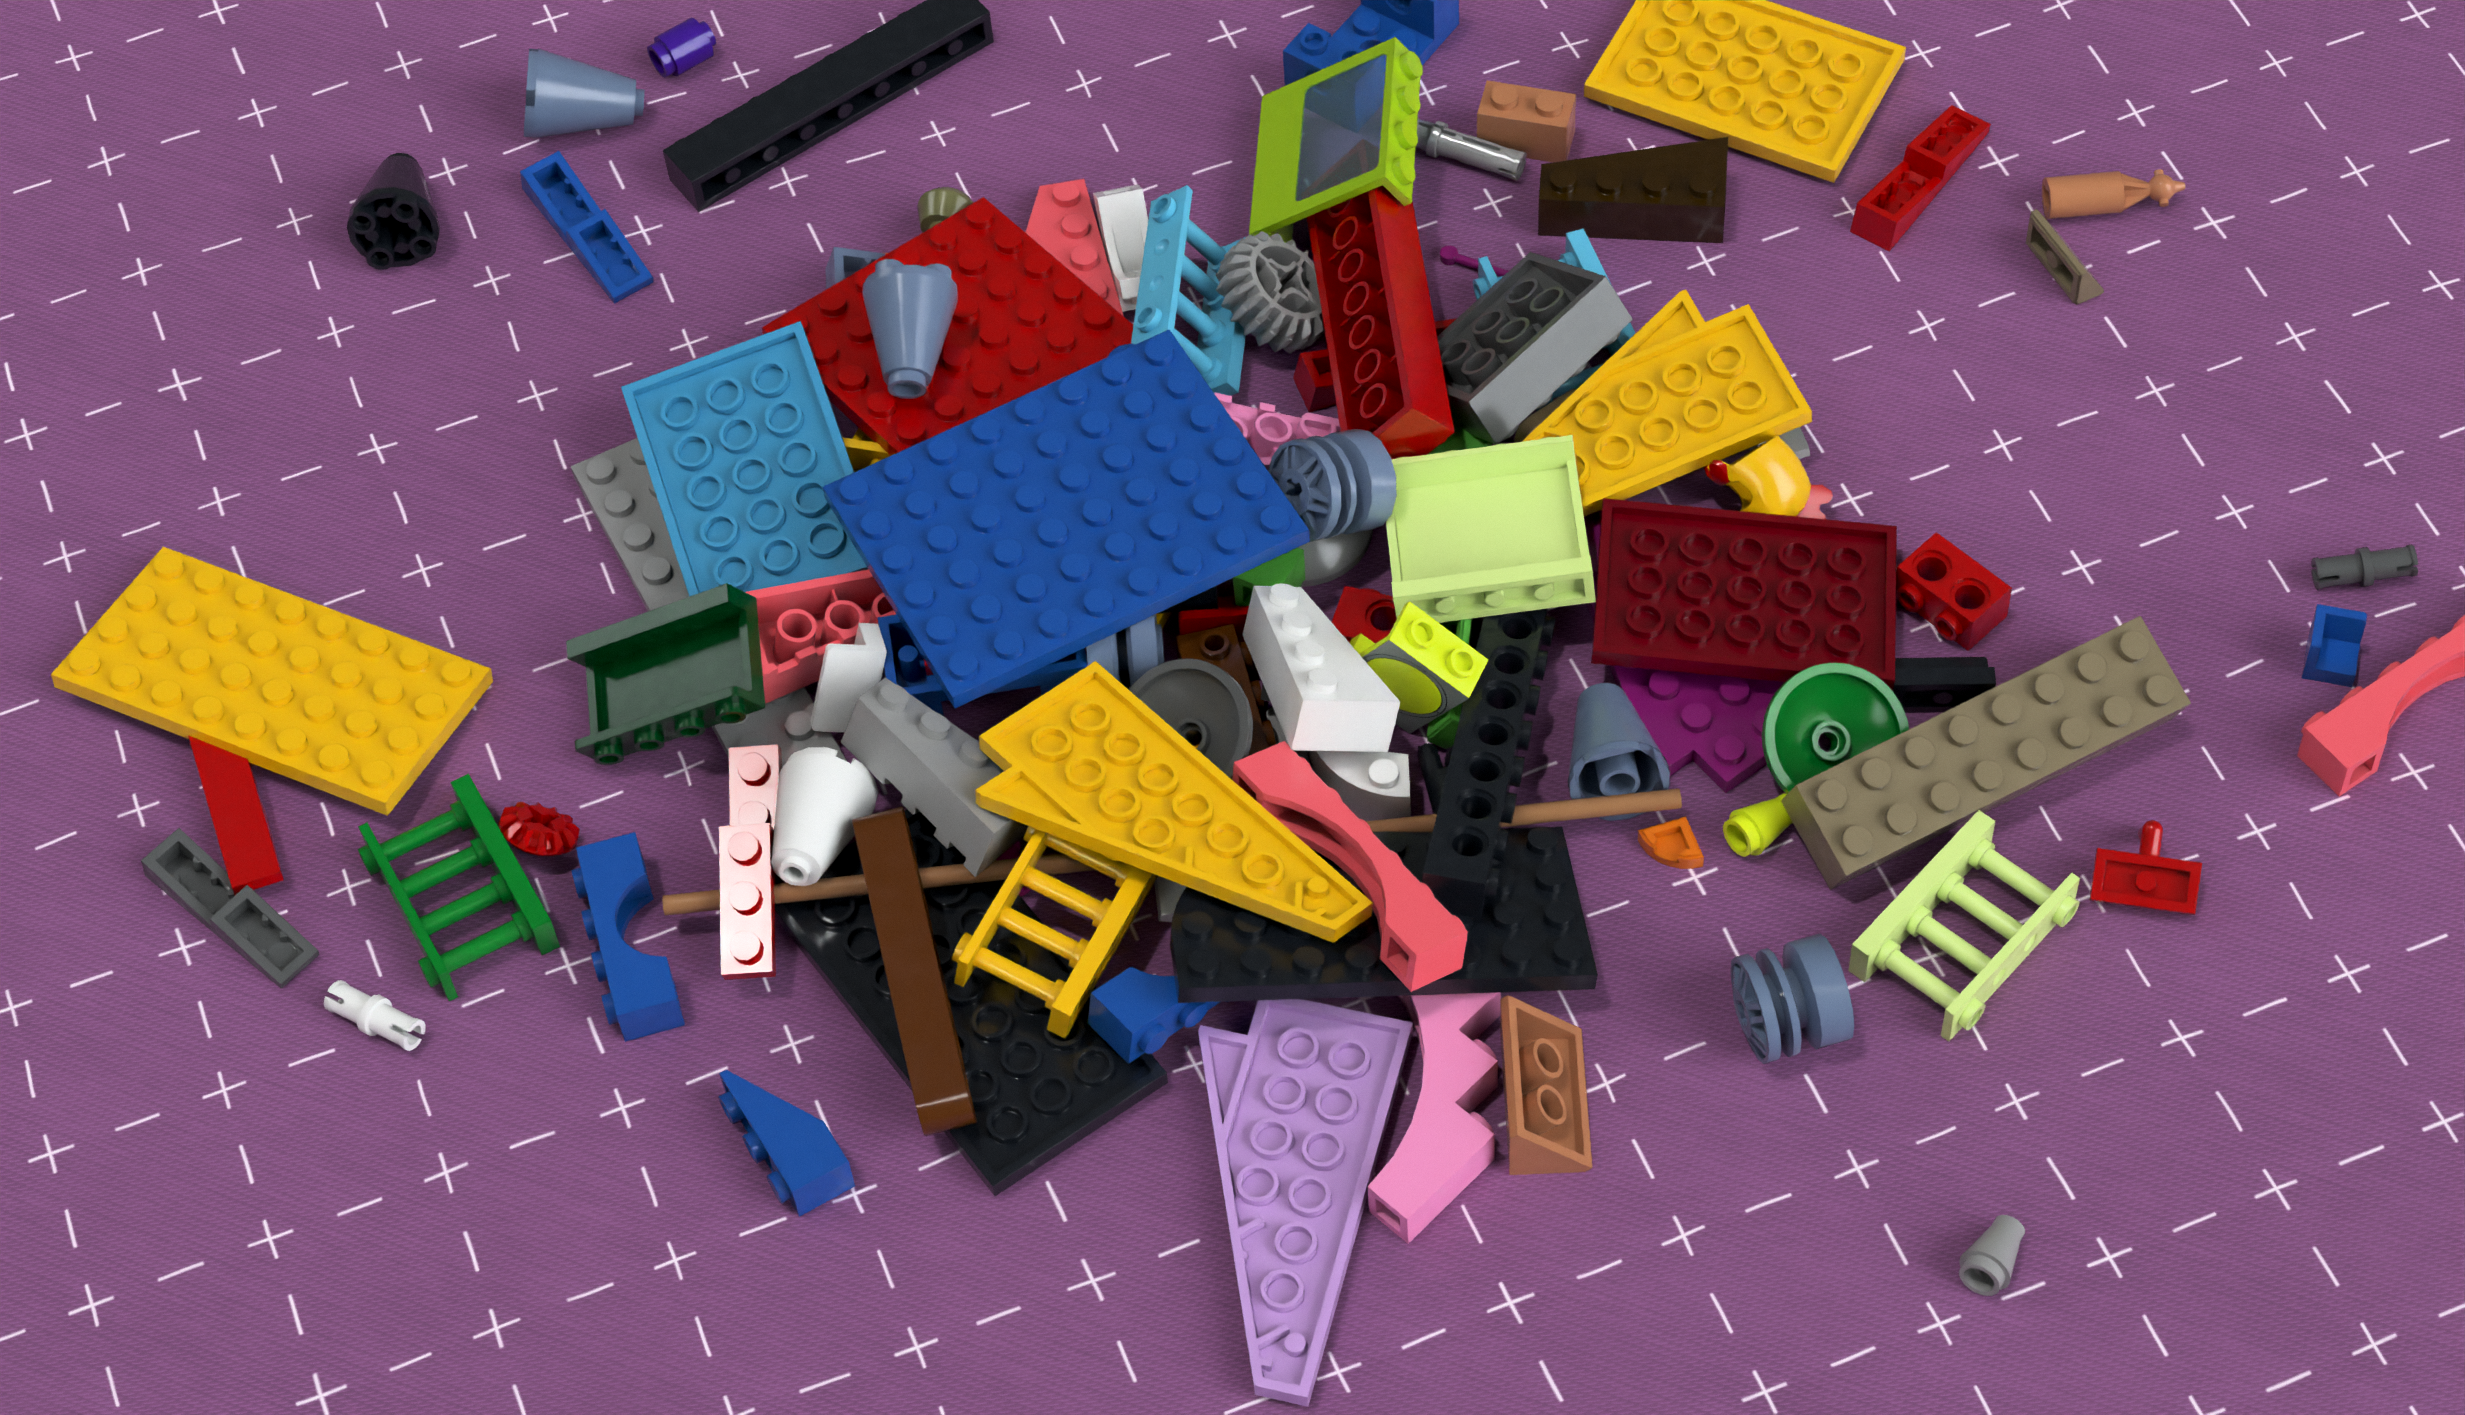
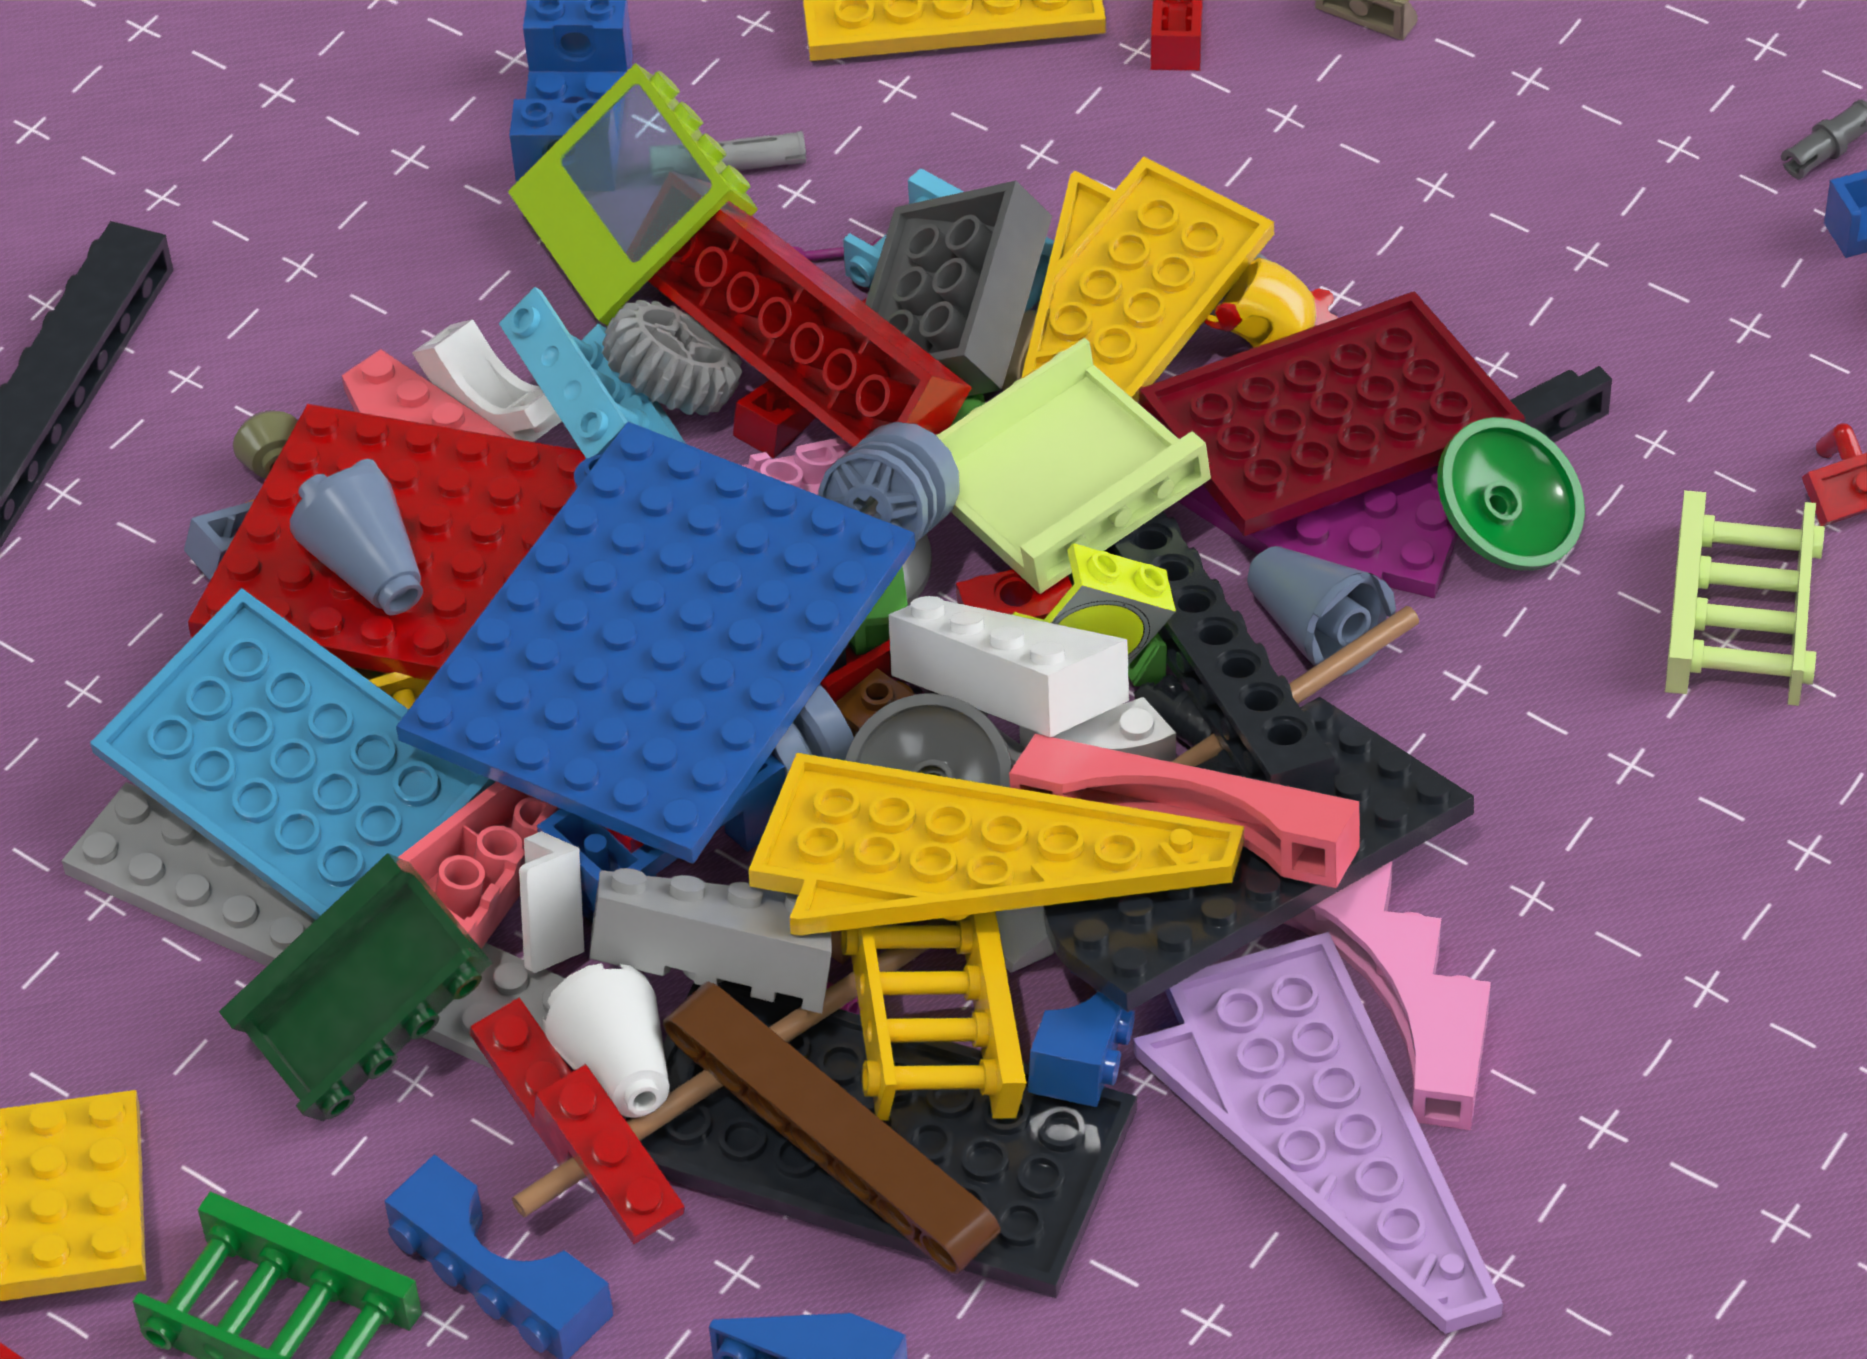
camera: 35 degrees left, 5 degrees down
red gear [498,802,580,856] -> none
nougat brick [1477,80,1576,162] -> none
nougat slope [1500,995,1592,1175] -> none
dark brown wedge [1538,137,1728,243] -> none
orange tile [1637,816,1704,869] -> none
neon yellow cone [1723,793,1793,857] -> none
sand blue wheel [1730,933,1854,1064] -> none
dark tan brick [1781,616,2191,890] -> none
red brick [1896,532,2012,651] -> none

